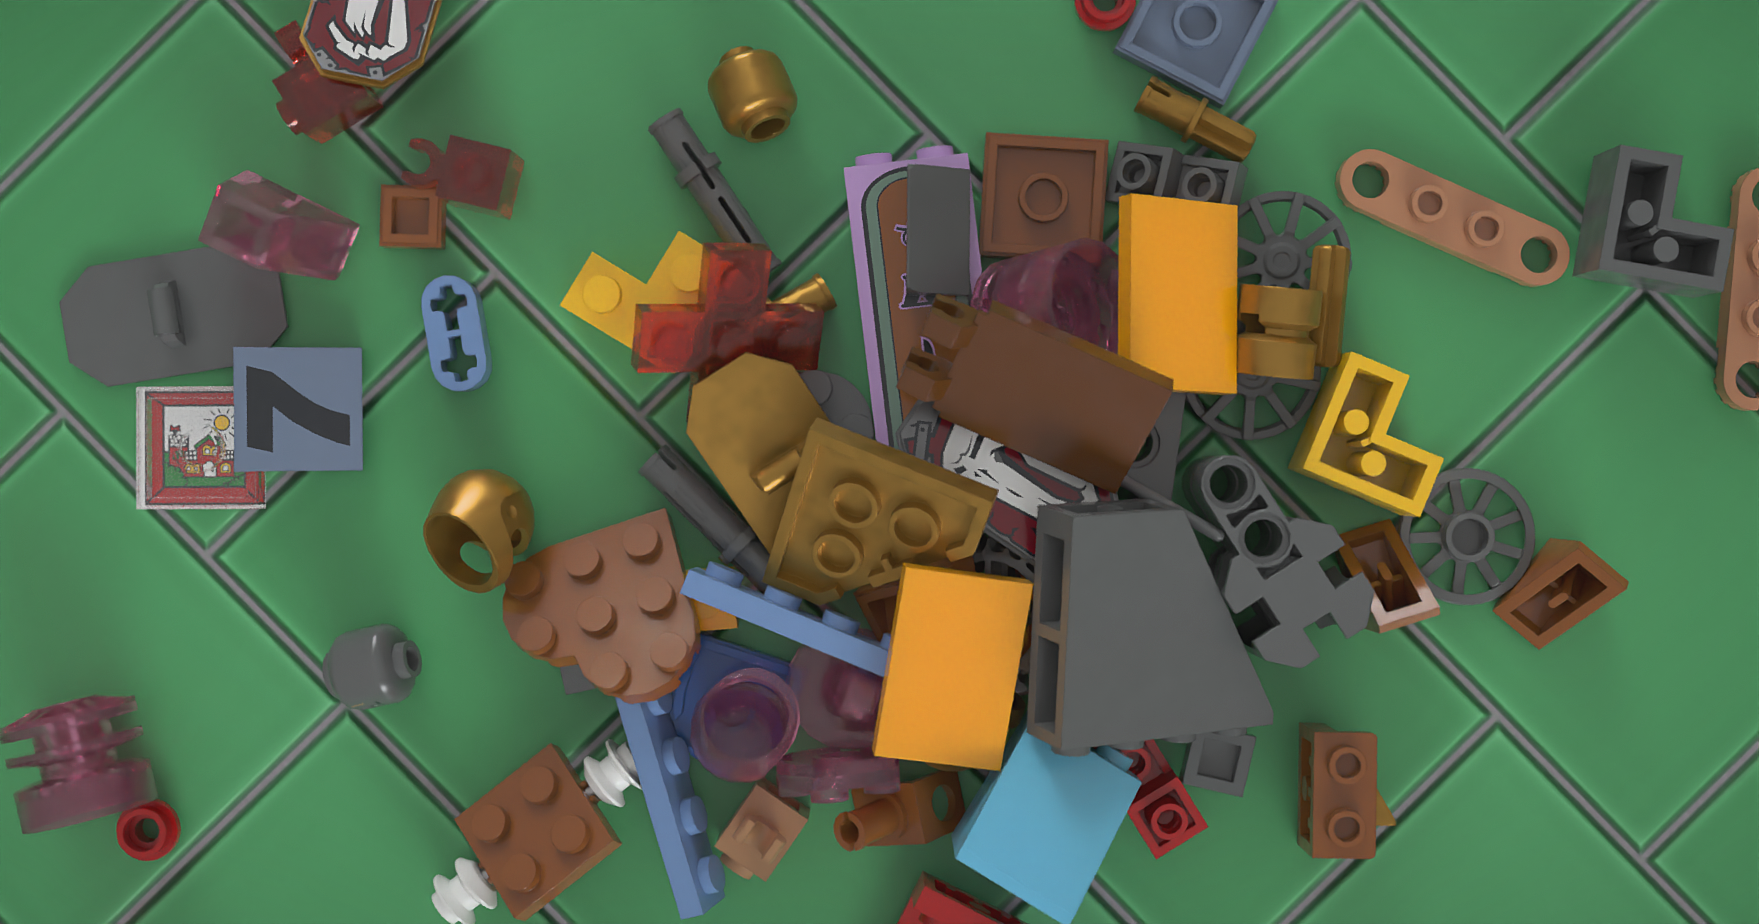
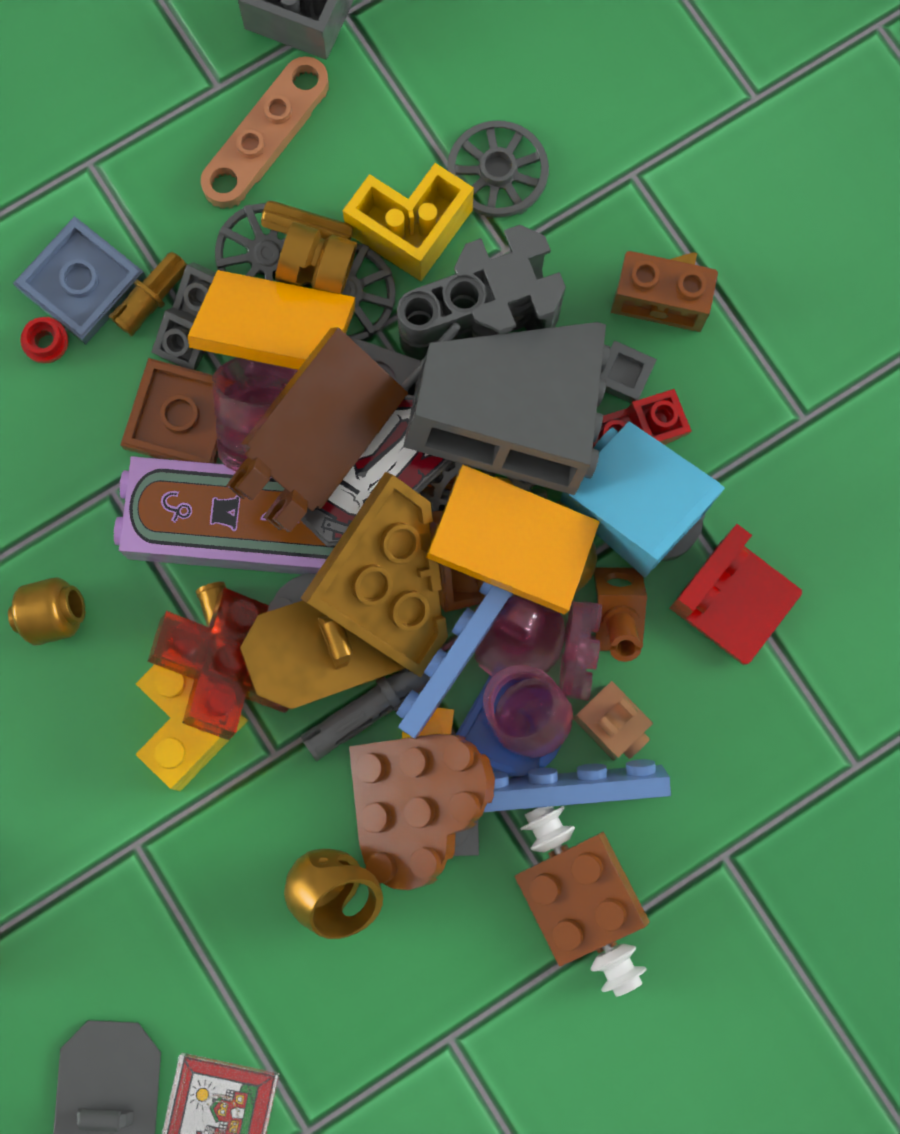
camera: 80 degrees left, 10 degrees down
clear pink slope [198,169,360,281] -> none
sand blue tile [233,347,363,472] -> none
dark grey head [322,624,422,710] -> none
dark orange tile [379,184,447,250] -> none
clear red brick [401,135,525,220] -> none
medium blue beam [421,275,492,392] -> none
dark grey pin [648,108,782,285] -> none
dark grey slope [906,164,970,296] -> none
dark orange slope [1335,519,1440,634] -> none
dark orange slope [1492,538,1629,650] -> none

